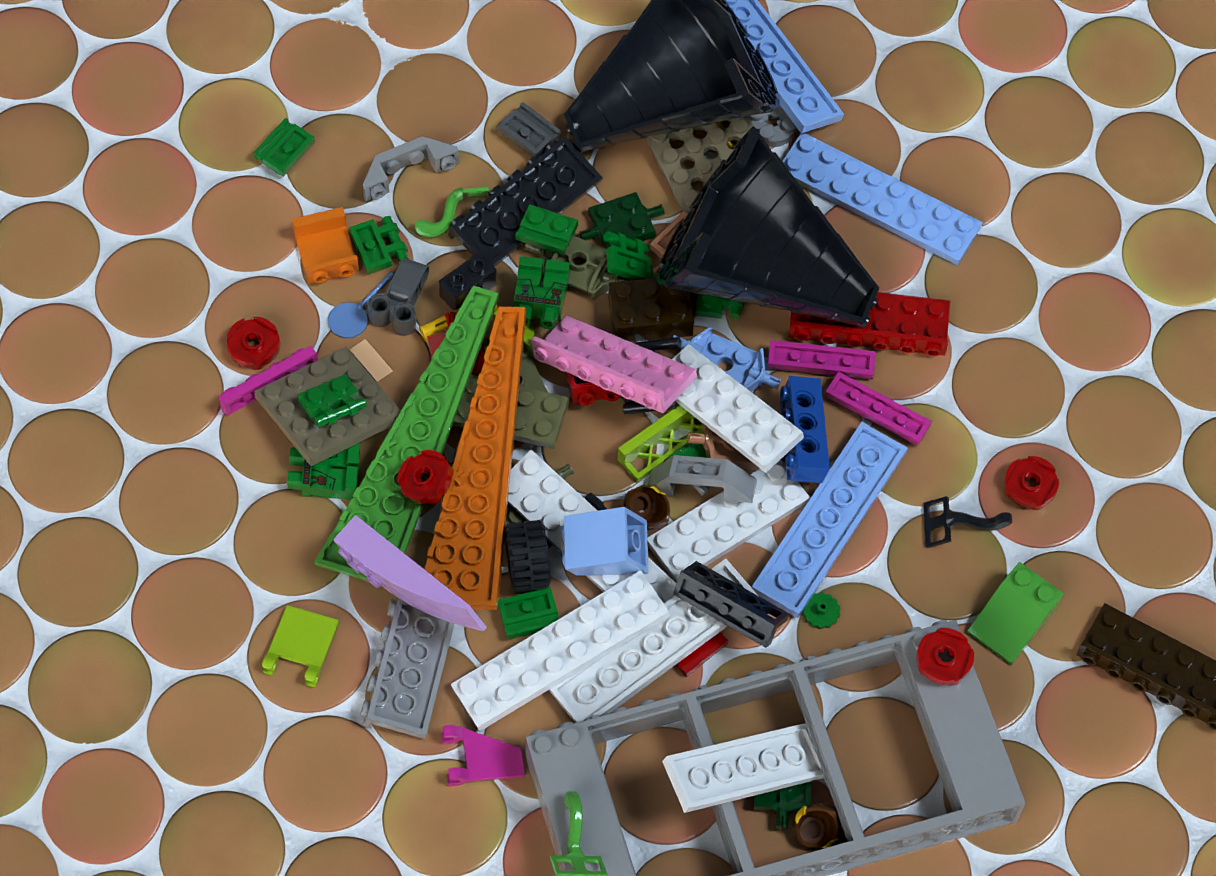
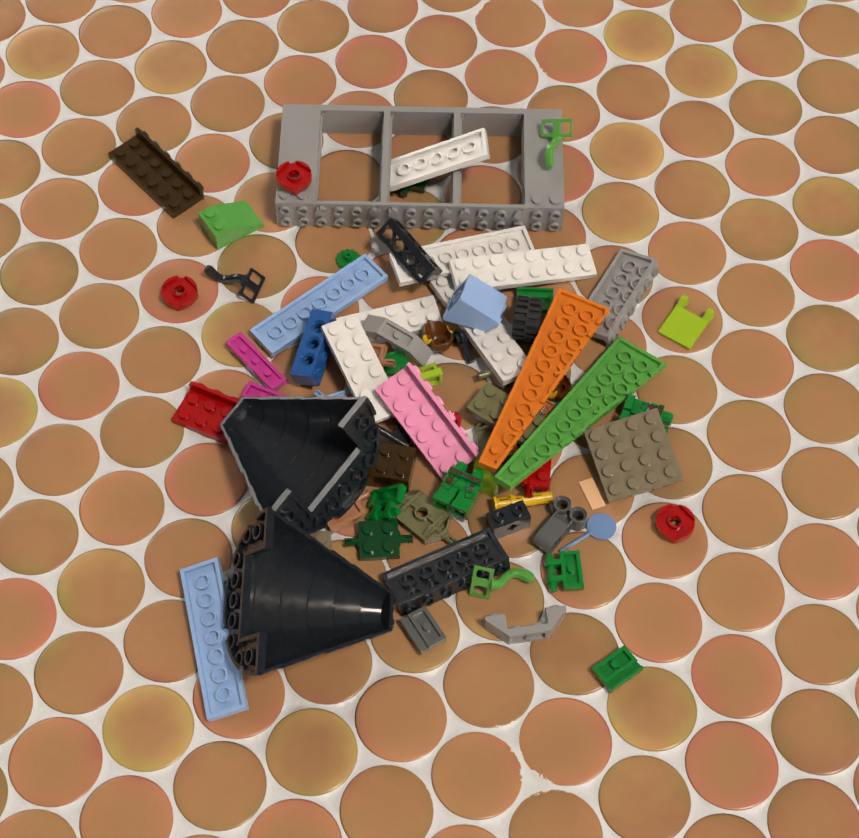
camera: 160 degrees left, 5 degrees down
dark pink plate [219,346,317,417] -> none
orange panel [292,207,359,284] -> none
green plate [298,374,367,428] -> none
lavender slope [333,515,487,631] -> none
red plate [398,450,454,504] -> none
dark pink flag [441,725,525,786] -> none
green plate [515,204,578,255] -> none
light blue plate [782,133,983,266] -> none
reddish brown hair [792,803,841,850] -> none

